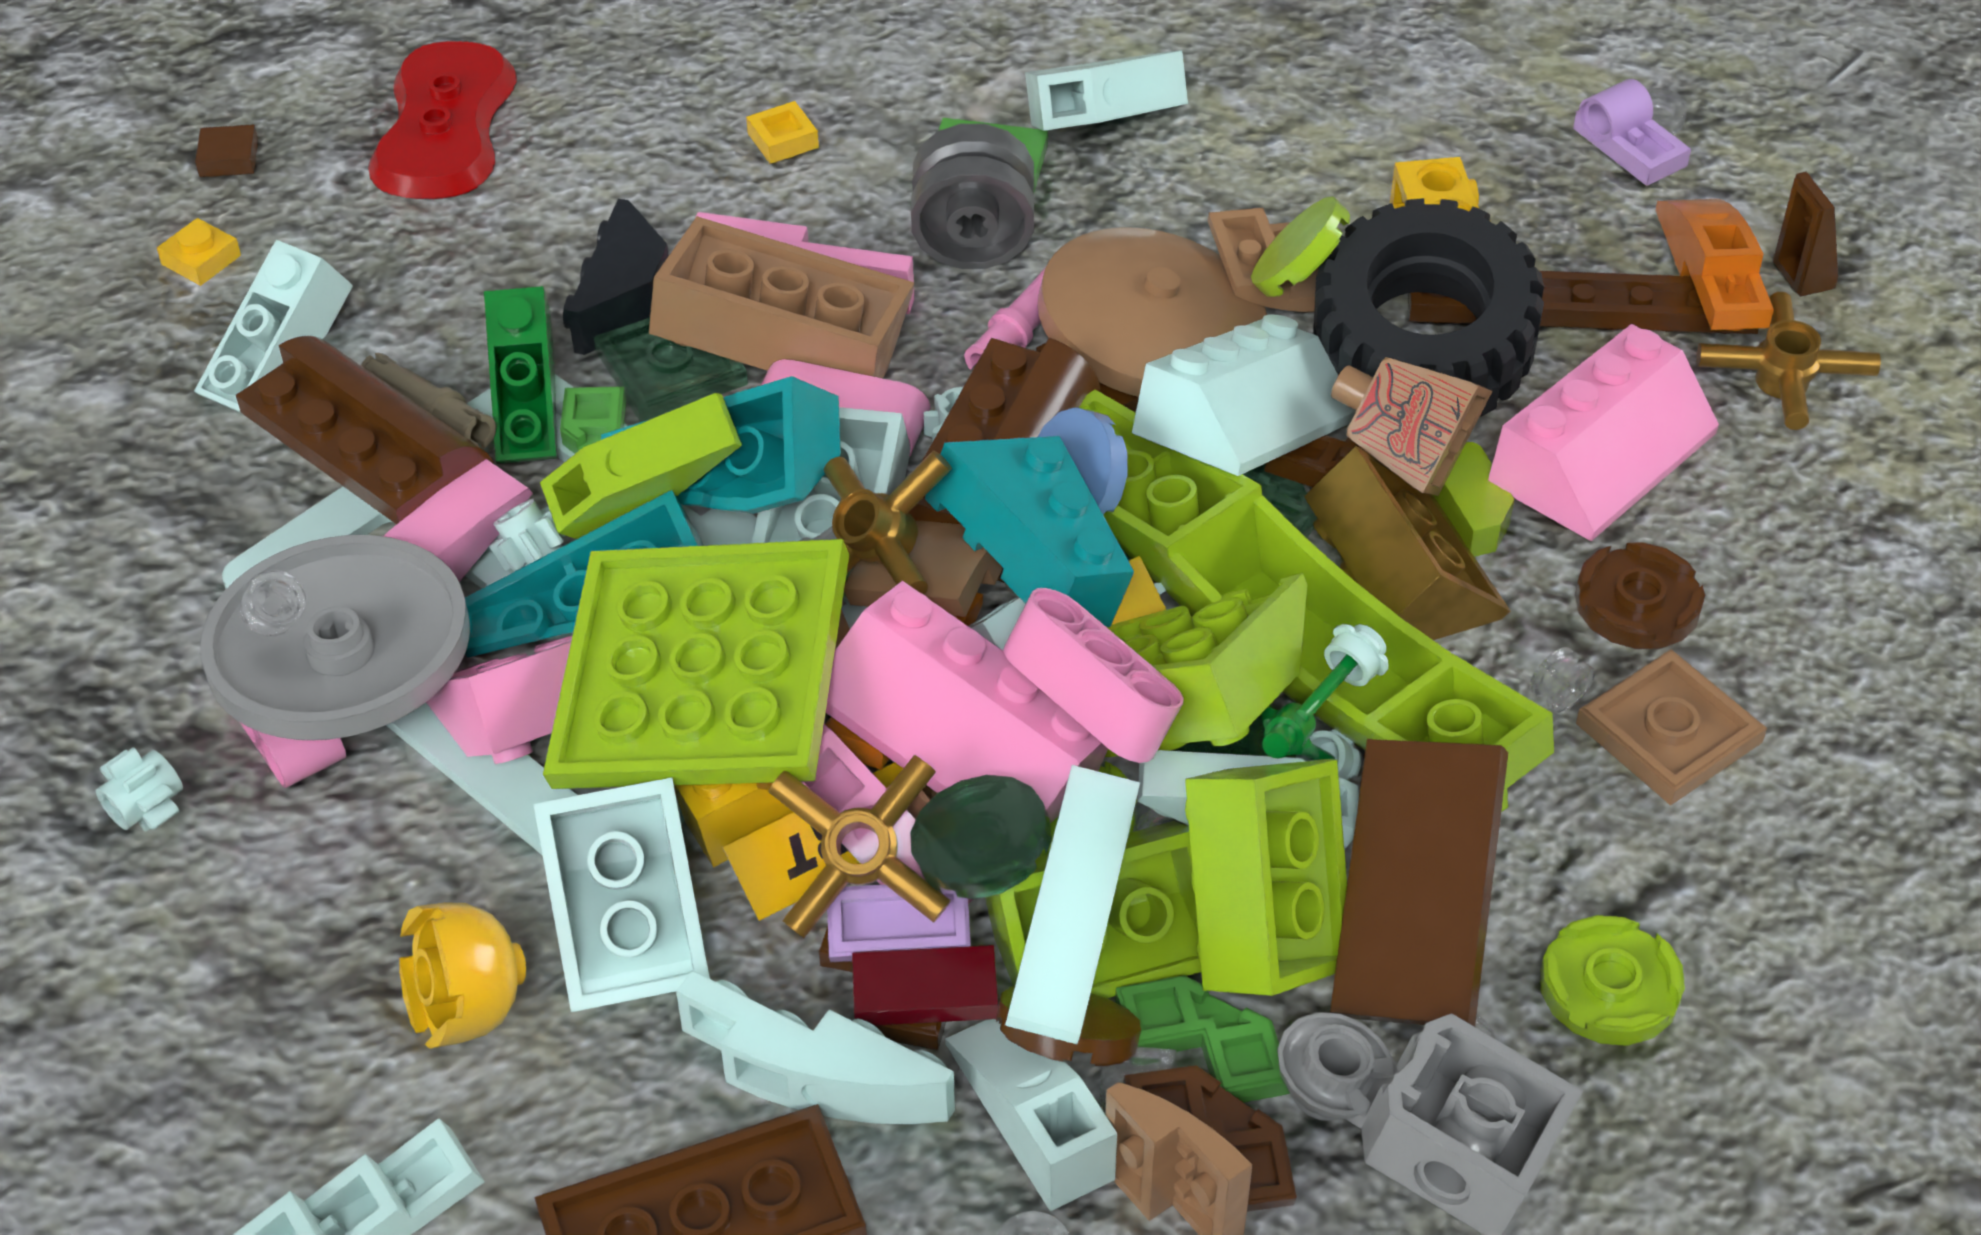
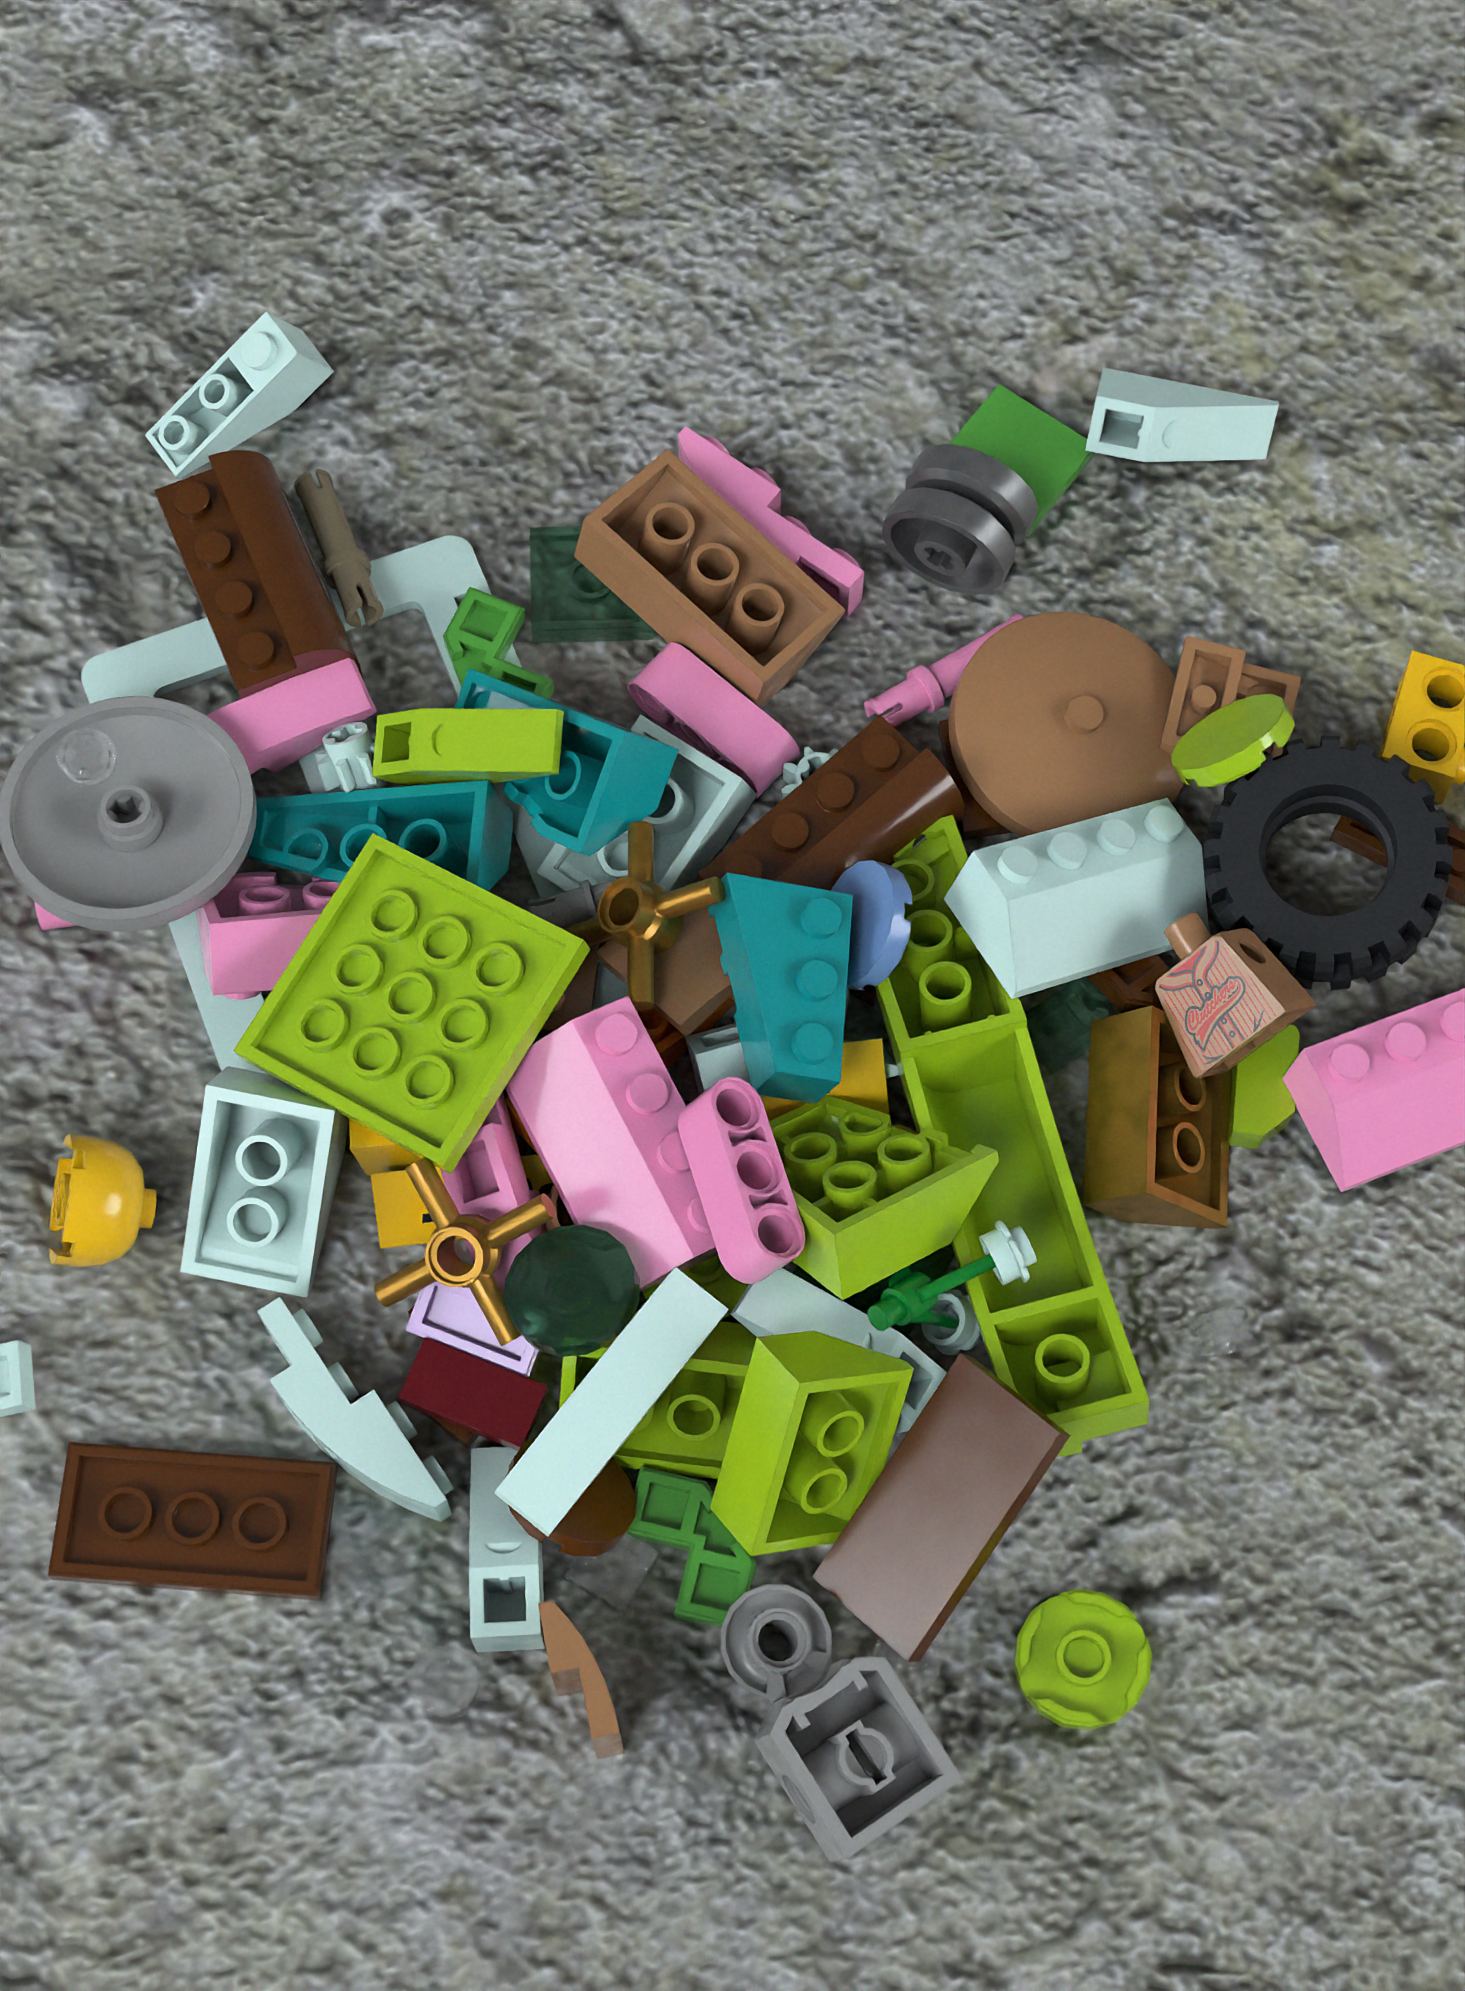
camera: 25 degrees right, 20 degrees up
yellow plate [156,218,241,286] -> none
reddish brown tile [195,124,258,177] -> none
red plate [368,41,517,199] -> none
green slope [484,286,557,464] -> none
black slope [563,199,669,355] -> none
yellow plate [746,101,819,164] -> none
reddish brown tile [1123,1065,1297,1212] -> none
reddish brown tile [1575,542,1705,649] -> none
medium nougat tile [1576,649,1767,806] -> none

